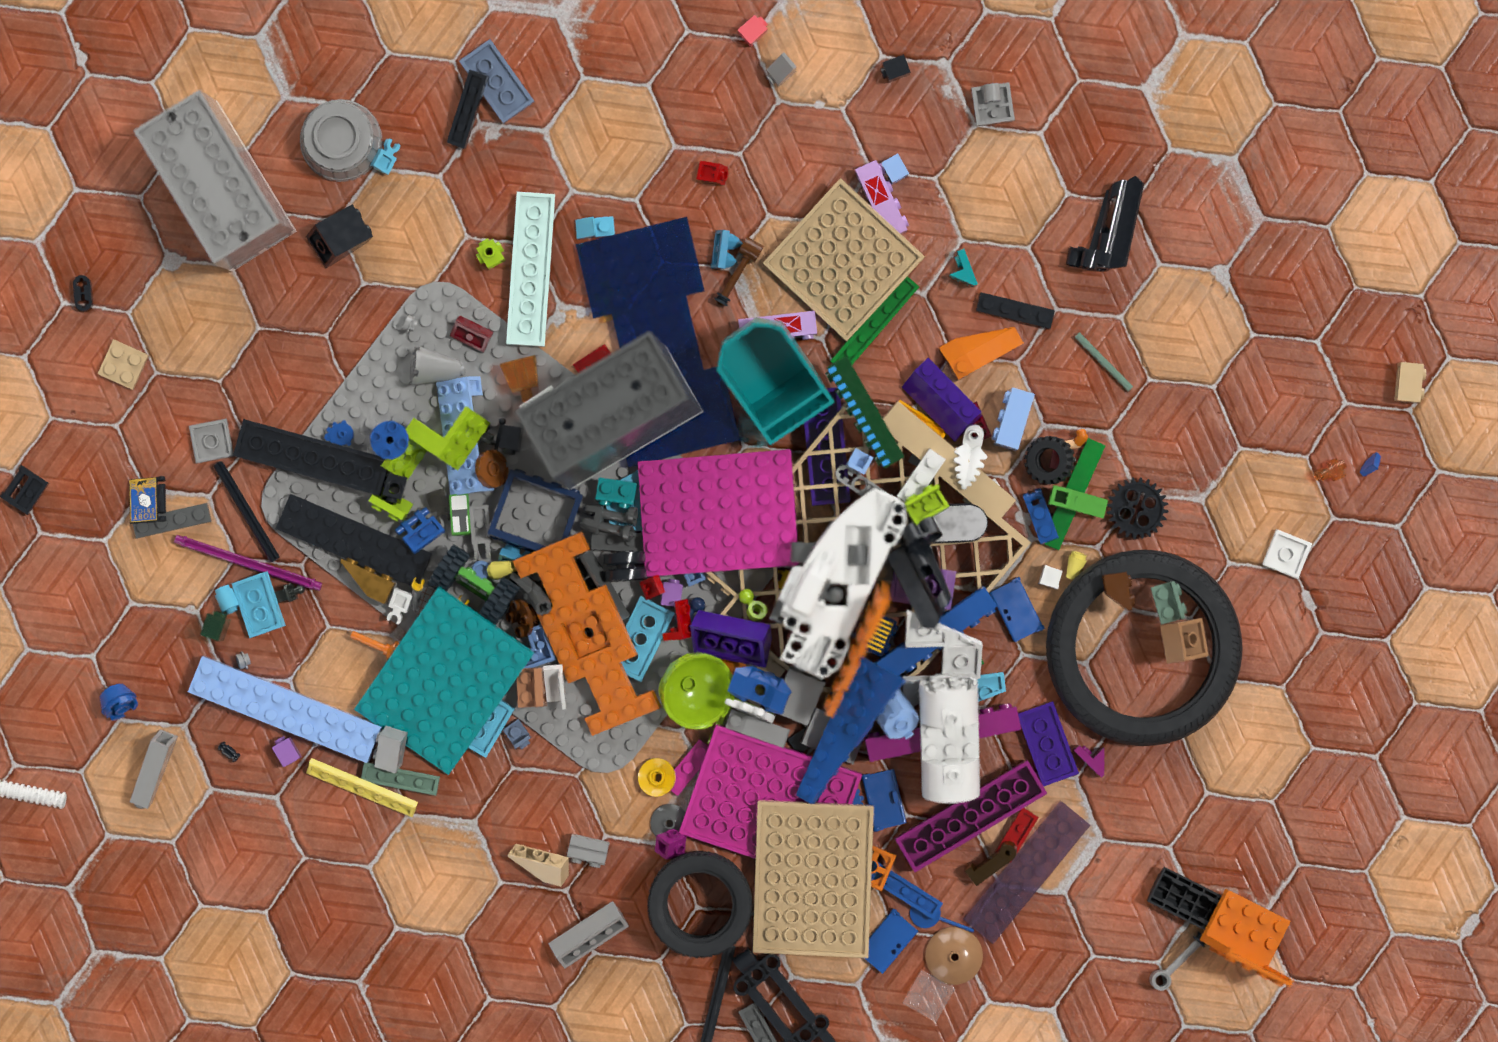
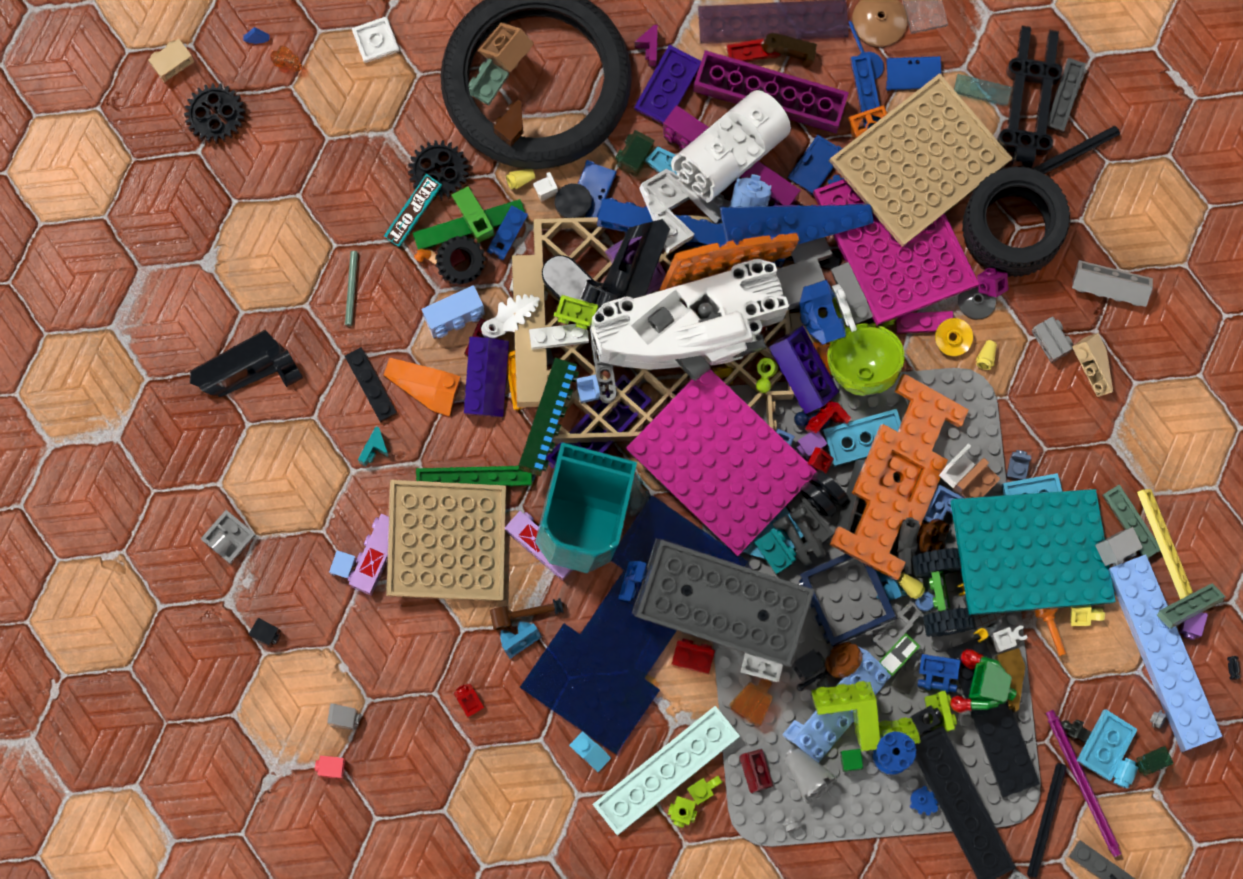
camera: 130 degrees left, 10 degrees down
none -> black gear [184,83,246,144]
none -> tile [384,174,442,247]
none -> black tile [554,183,592,218]
none -> clear green brick [615,130,655,177]
none -> blue plate [618,561,647,601]
none -> lime plate [687,776,722,806]
none -> green piece [840,749,863,772]
none -> green torso [950,649,1017,713]
none -> clear light blue tile [954,74,1012,106]
none -> light yellow cone [976,340,997,370]
none -> light yellow plate [1070,605,1105,626]
none -> sand green plate [1157,583,1225,629]

